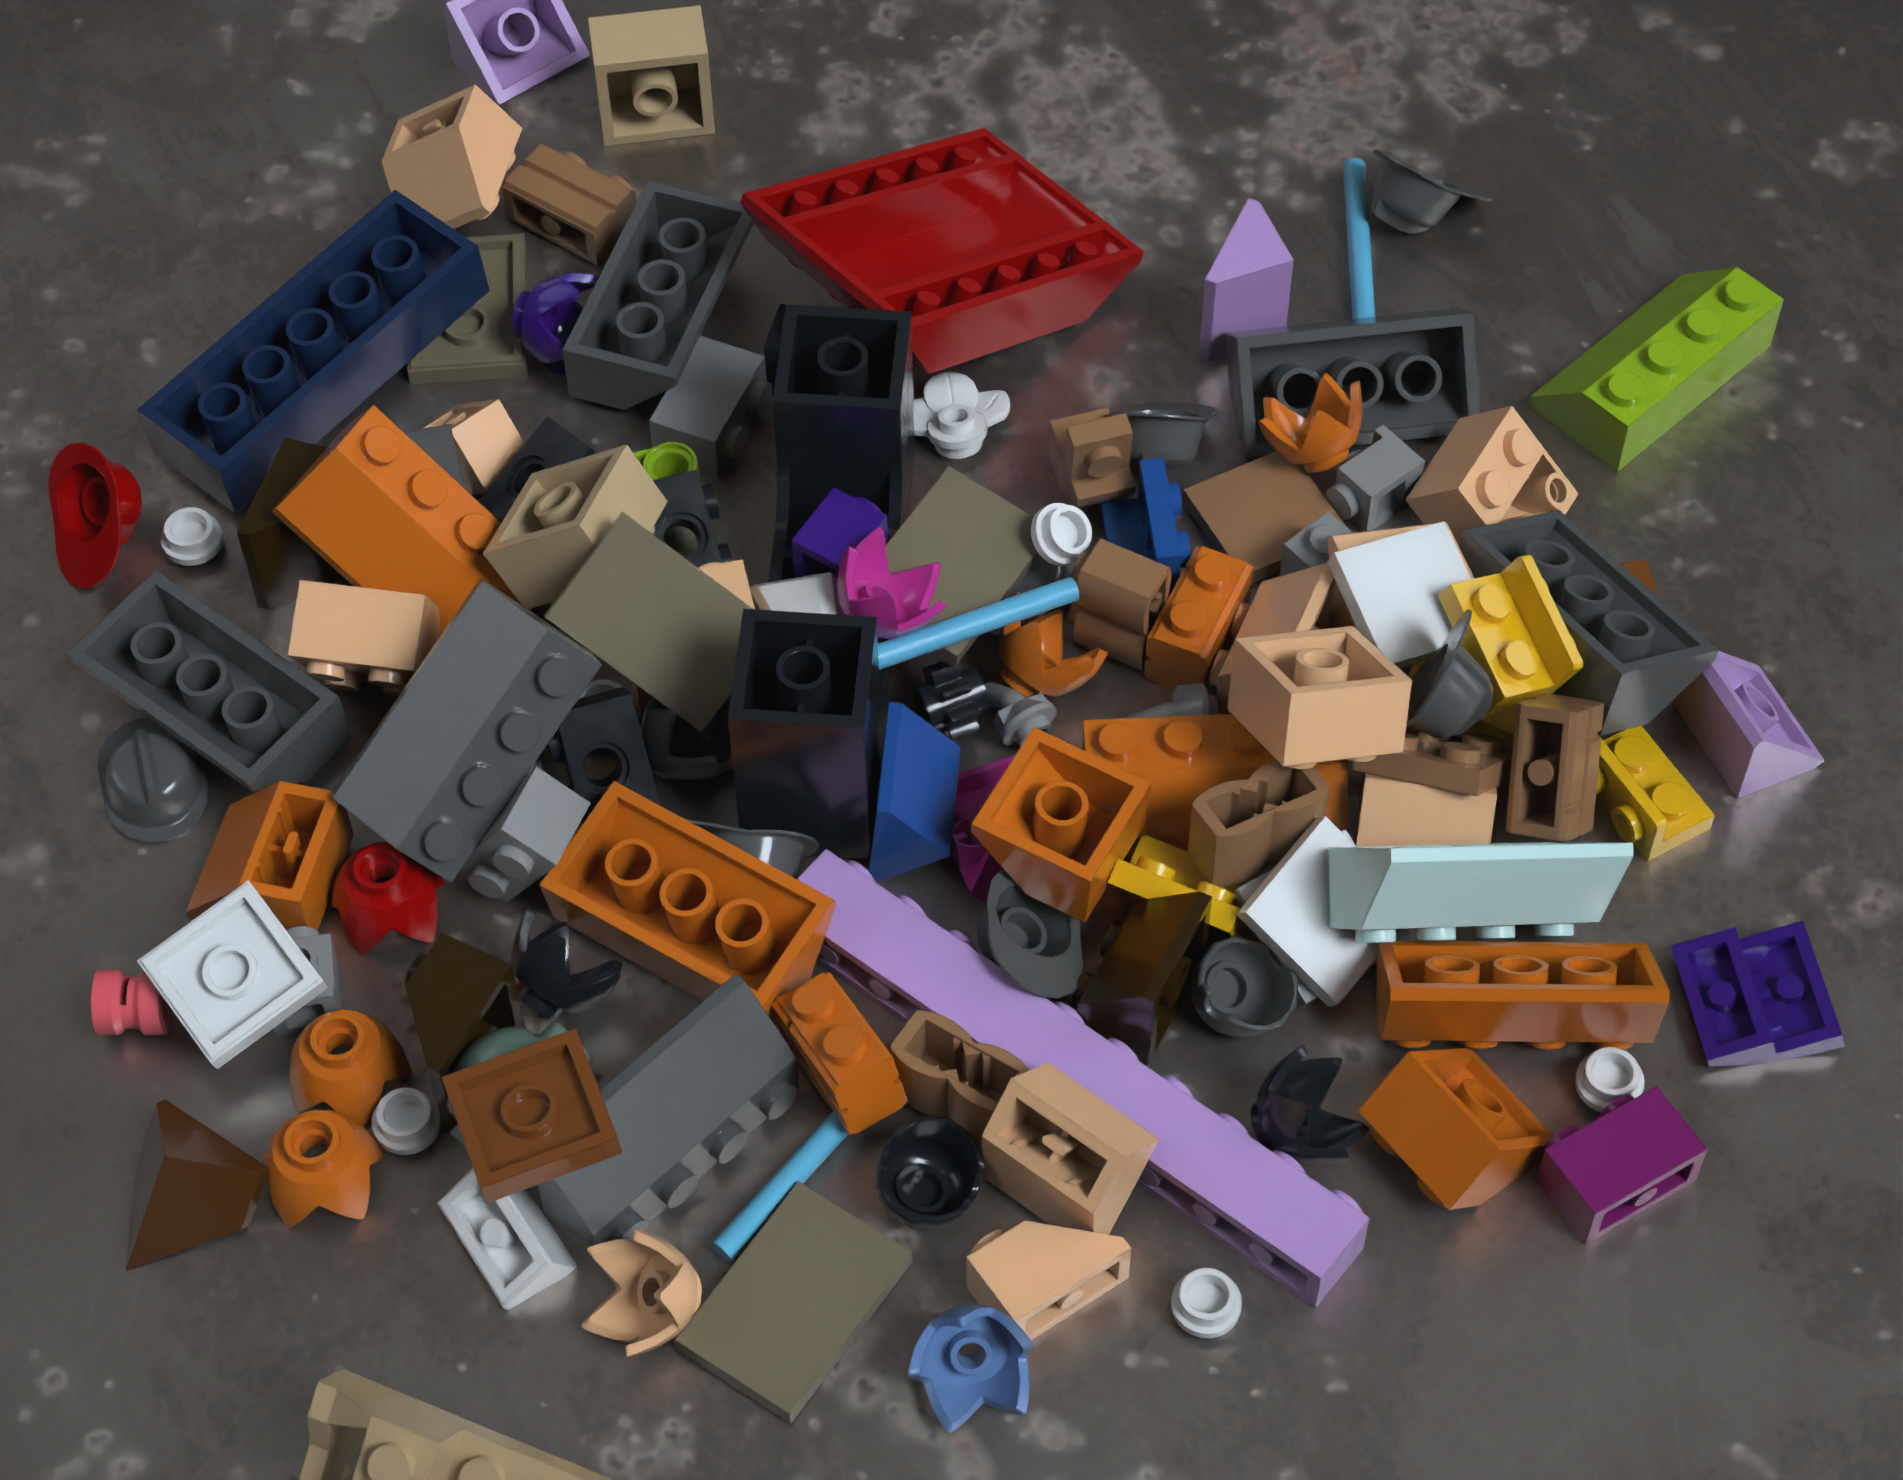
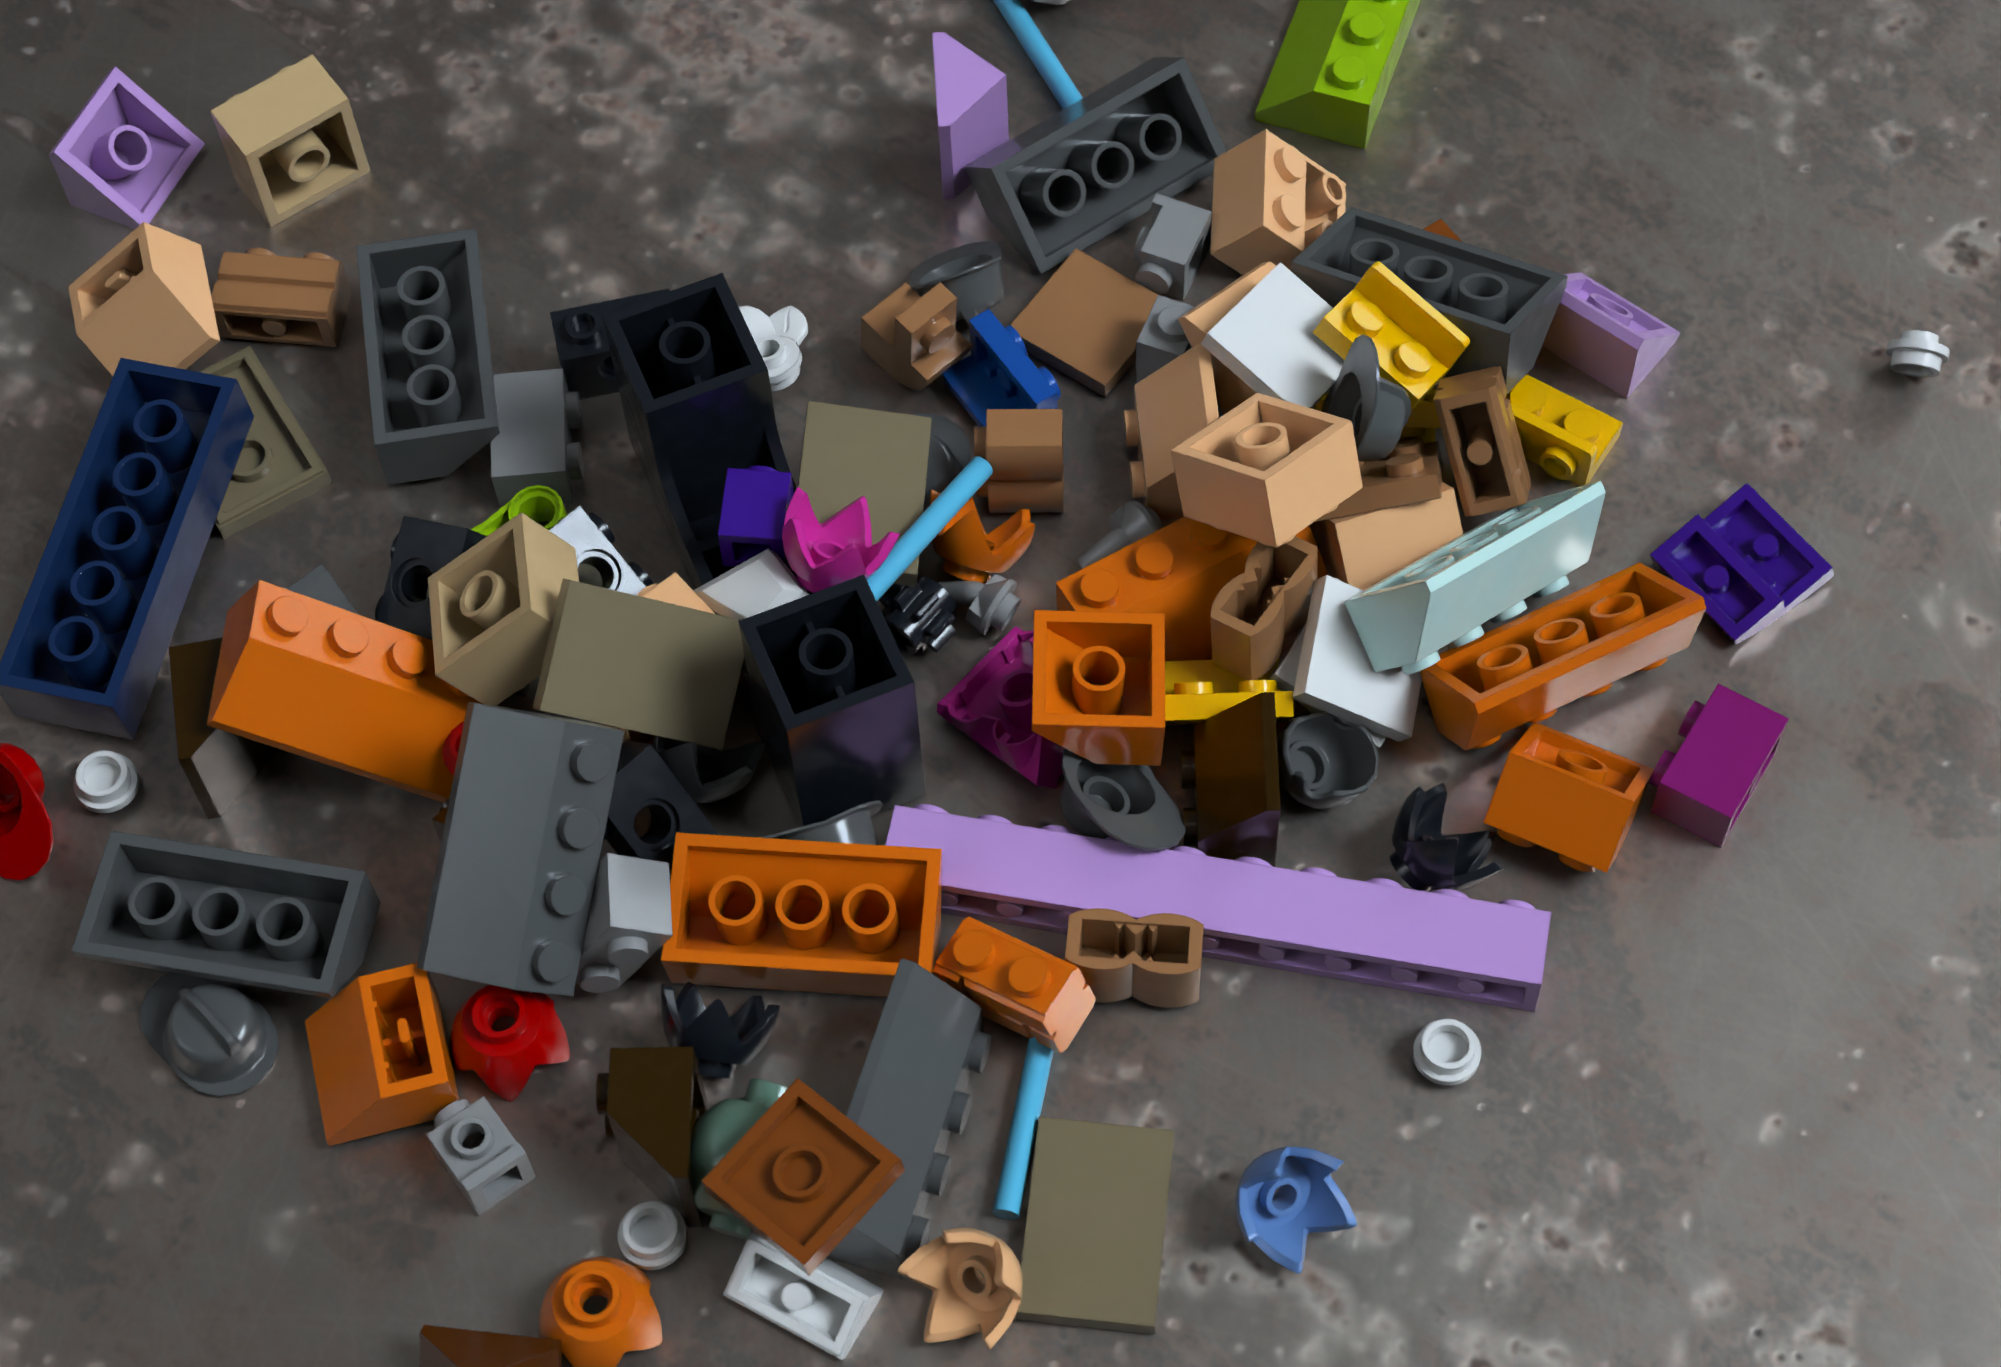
camera: 25 degrees left, 5 degrees up
coral wheel [91,969,173,1036] -> none
white tile [137,880,329,1070] -> none
light nougat slope [288,580,441,697] -> none
orange piece [289,1009,412,1128] -> none
light nougat slope [416,399,525,494] -> none
dark purple piece [512,273,599,376] -> none
red slope [740,128,1145,374] -> none
blue slope [868,702,961,882] -> none
black hair [875,1116,985,1230] -> none
light nougat slope [966,1220,1131,1340] -> none
light nougat slope [981,1063,1160,1235] -> none
white plate [1031,503,1092,566] -> none
orange brick [1144,546,1254,690] -> none
orange piece [1258,373,1363,473] -> none
white plate [1575,1047,1645,1112] -> none

